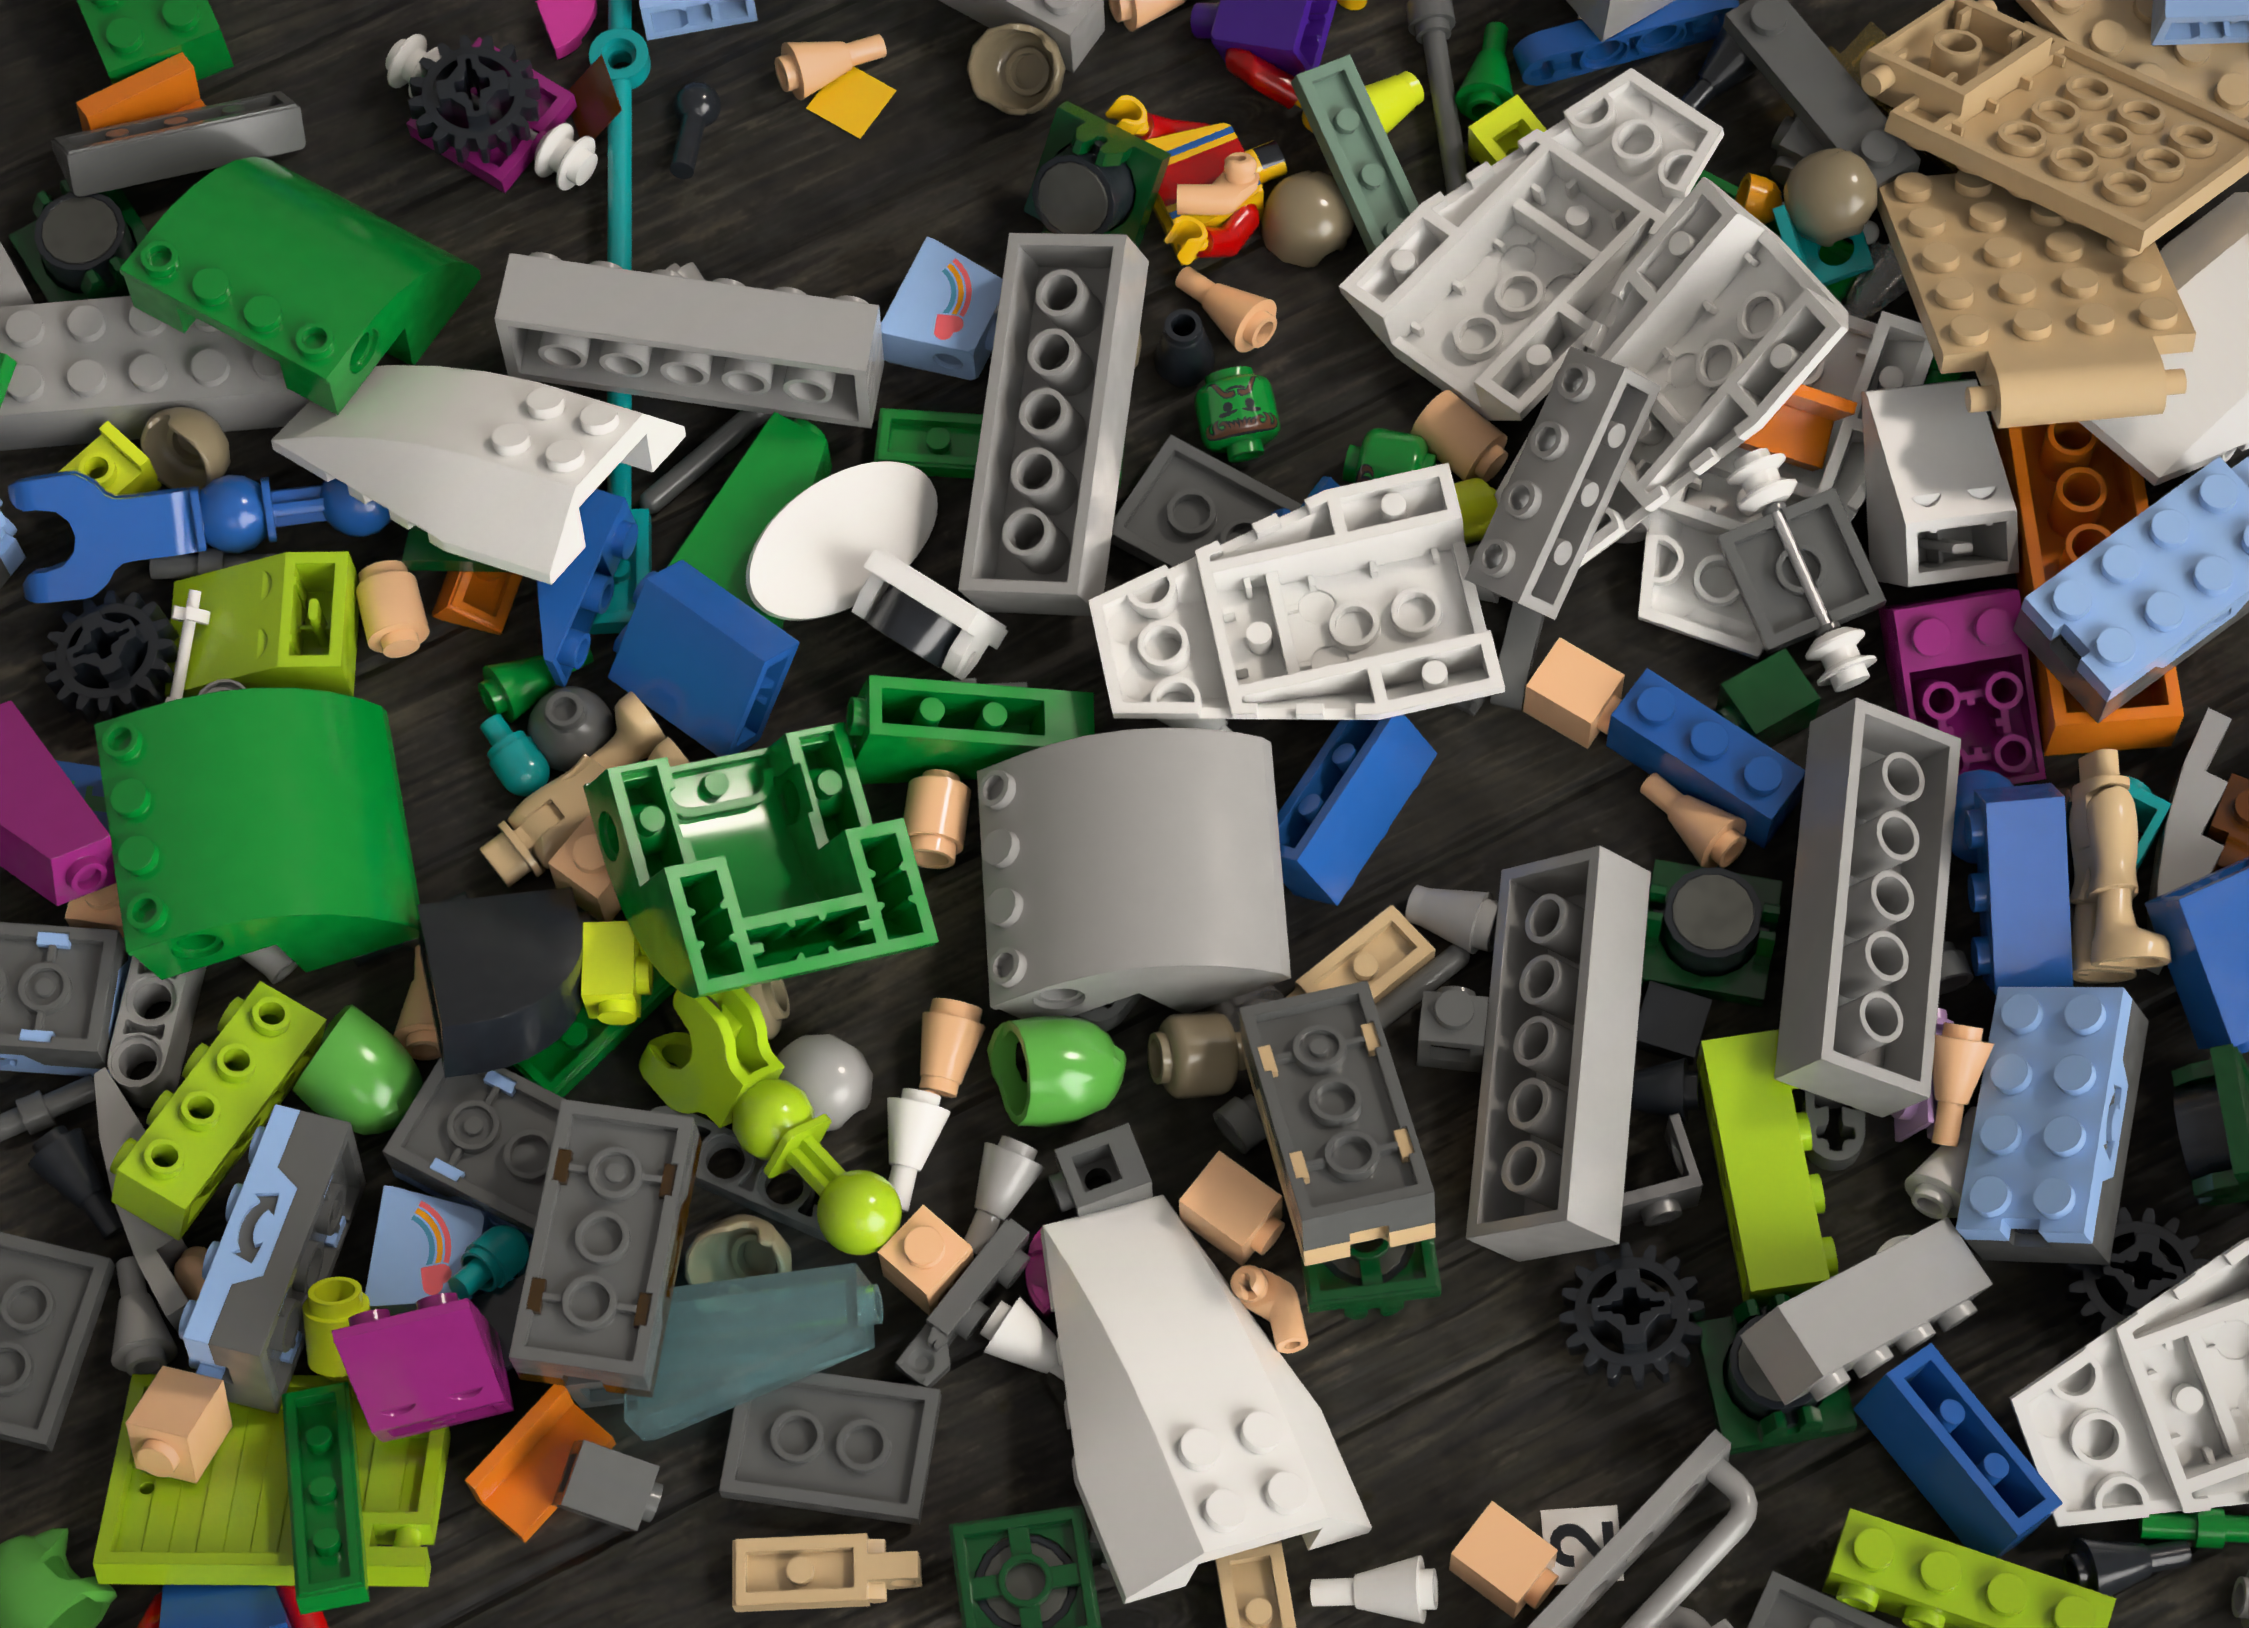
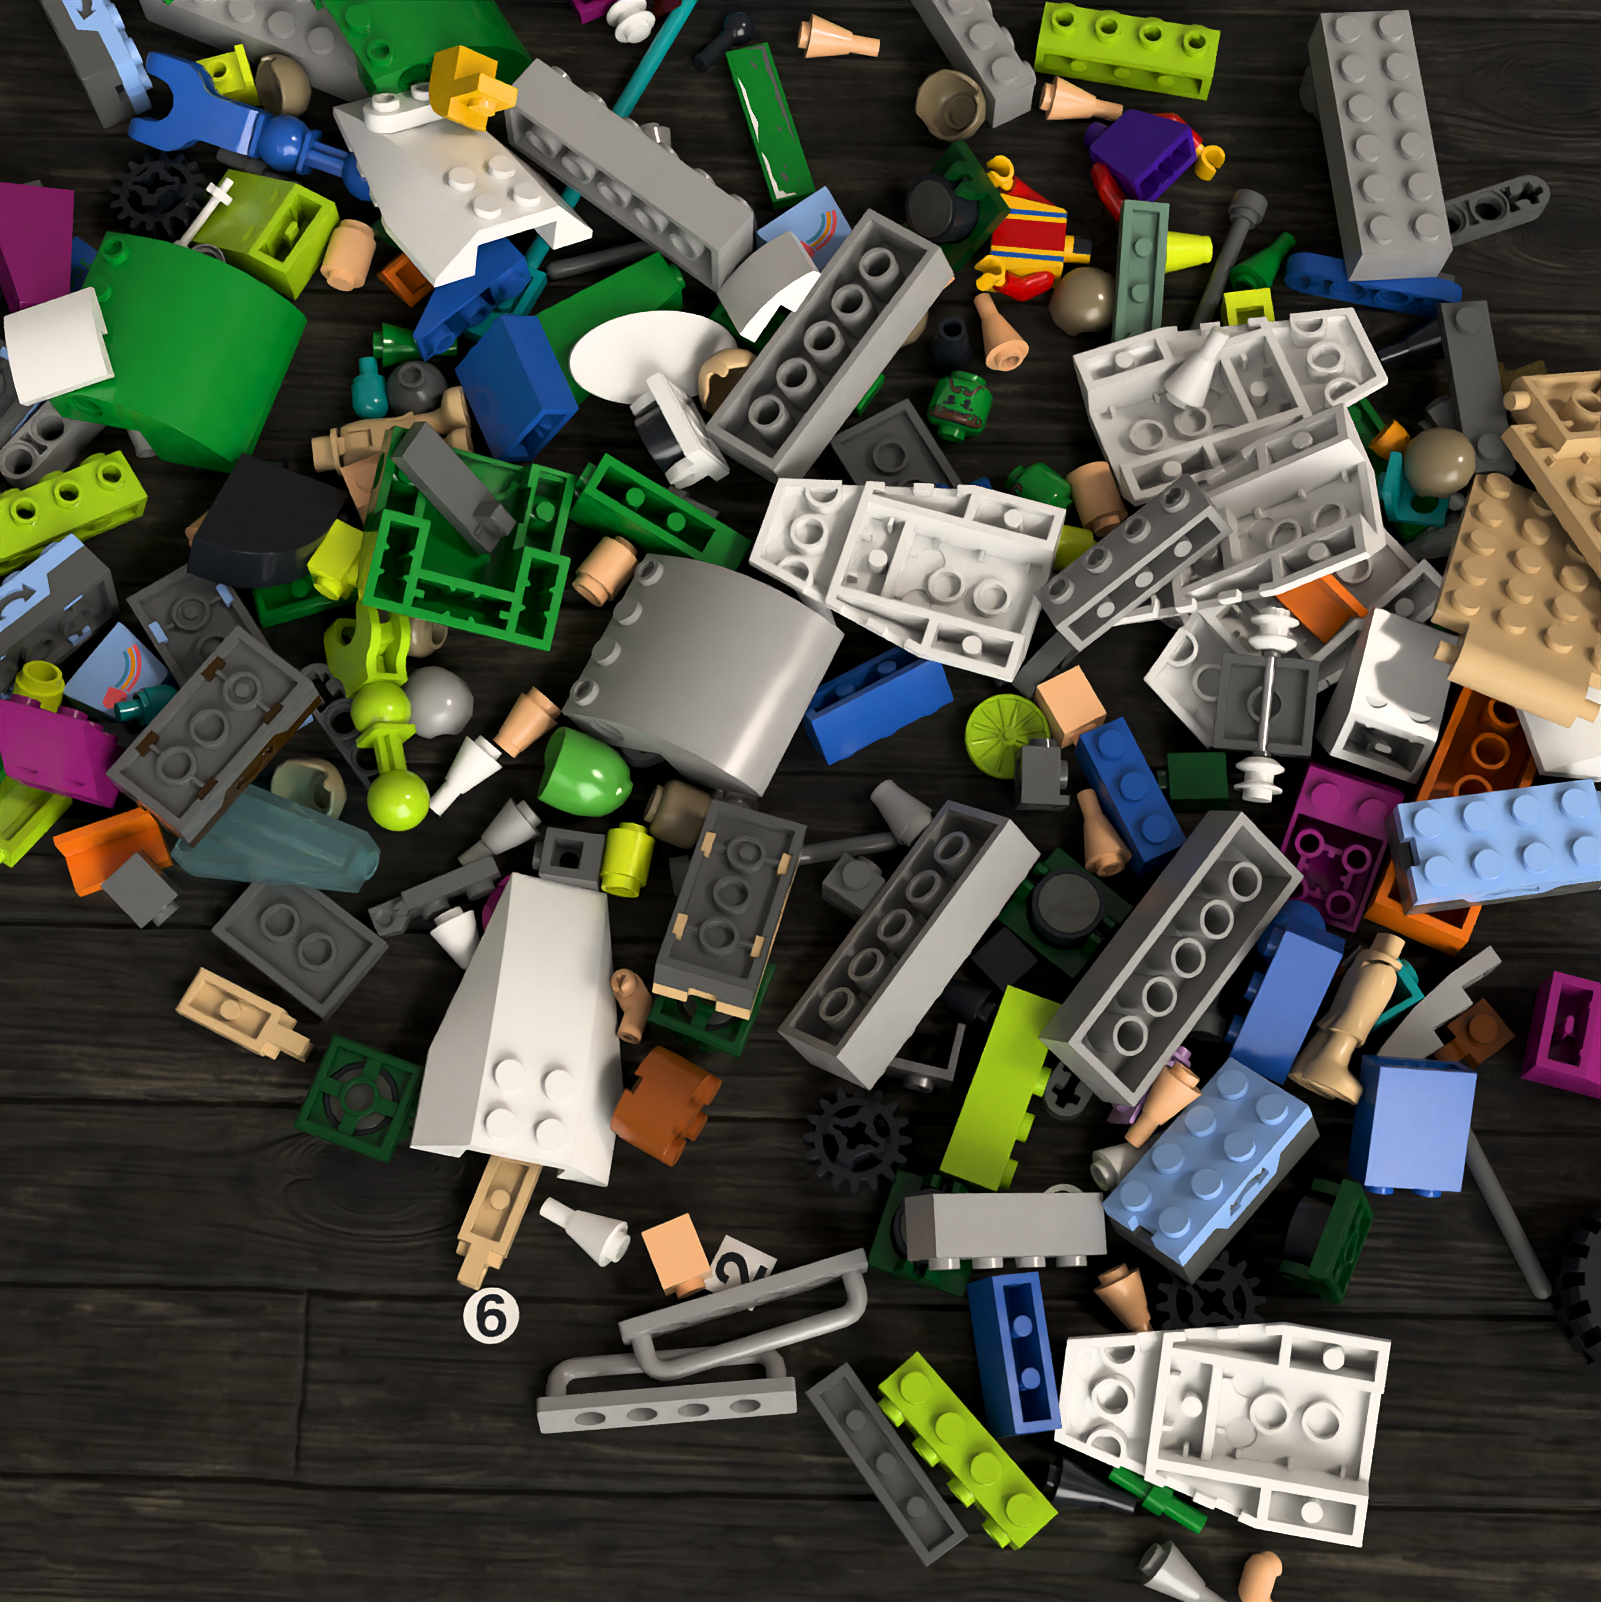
camera: 25 degrees right, 5 degrees up
bright green piece [292,1005,423,1135] -> none
yellow sticker [806,66,897,139] -> none
light nougat brick [878,1205,974,1316] -> none
light nougat arm [1177,152,1260,215] -> none
light nougat brick [1179,1151,1285,1266] -> none
tan hinge [1286,905,1436,1004] -> none
none -> white slope [4,287,115,406]
none -> white plate [363,82,444,133]
none -> dark grey hinge [390,421,516,554]
none -> yellow brick [429,45,518,132]
none -> neon yellow brick [599,822,655,898]
none -> dark orange brick [610,1045,722,1167]
none -> tan hair [697,348,757,416]
none -> white slope [717,231,821,342]
none -> green tile [725,42,816,210]
none -> lime wheel [964,694,1051,780]
none -> dark grey brick [1013,738,1070,812]
none -> light nougat cone [1094,1263,1154,1333]
none -> white cone [1163,325,1230,410]

